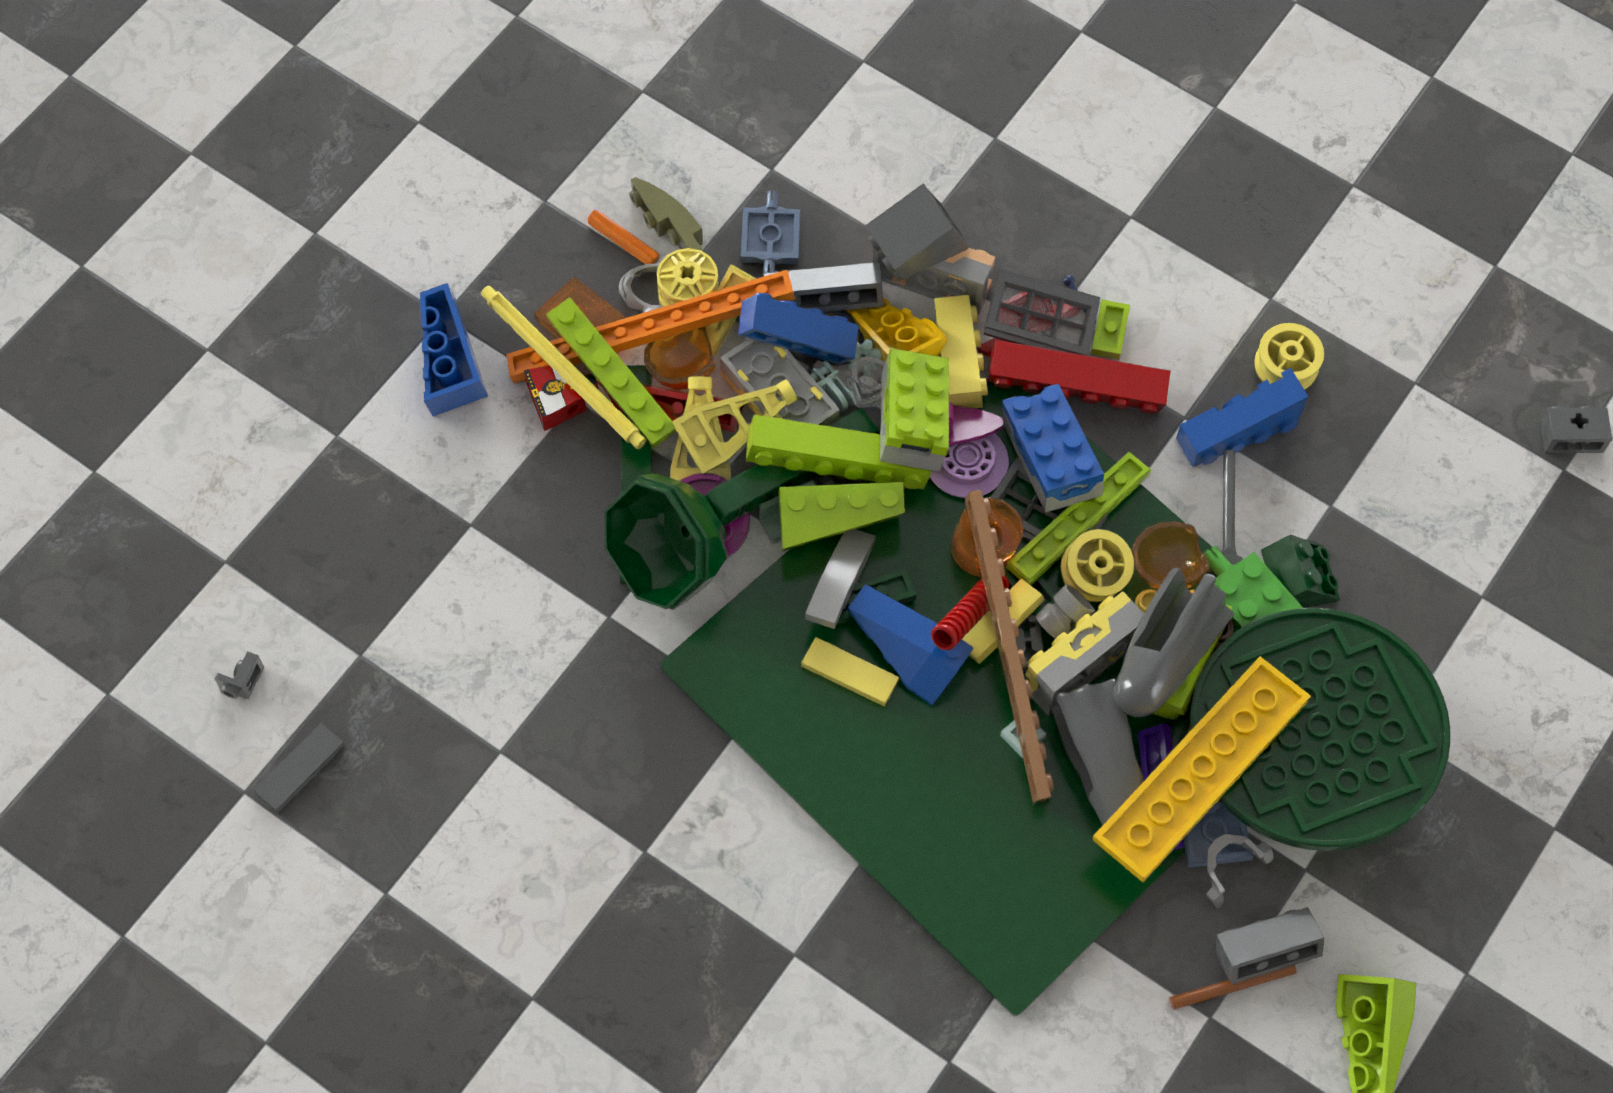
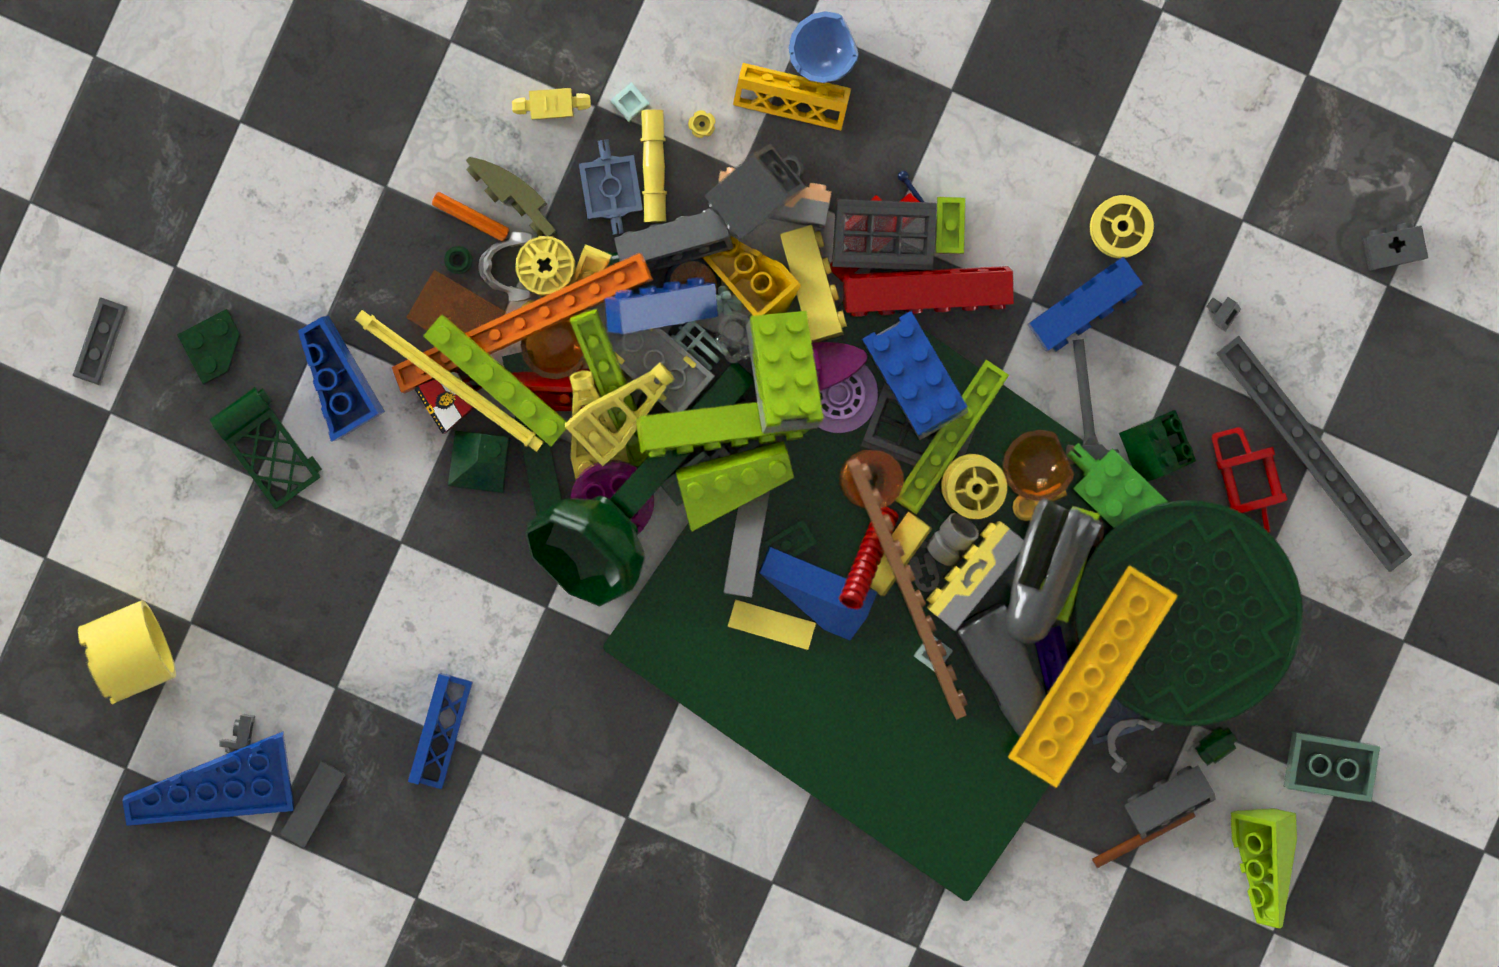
camera: 10 degrees left, 25 degrees up
none -> dark grey tile [73,297,128,385]
none -> light yellow brick [78,600,176,704]
none -> blue wing [123,731,294,826]
none -> dark green plate [177,309,241,384]
none -> dark green piece [209,387,322,510]
none -> blue fence [408,673,473,789]
none -> dark green plate [444,246,472,274]
none -> dark green slope [448,431,511,493]
none -> light yellow piece [512,88,591,120]
none -> lime tile [570,309,649,467]
none -> light aqua tile [610,82,650,122]
none -> light yellow piece [641,109,667,223]
none -> light yellow plate [688,110,716,138]
none -> yellow fence [733,63,851,131]
none -> medium blue cylinder [789,11,859,83]
none -> dark green brick [1195,726,1238,766]
none -> dark grey tile [1206,297,1241,332]
none -> red bar [1212,427,1287,533]
none -> dark grey plate [1216,336,1412,572]
none -> sand green brick [1283,731,1380,802]

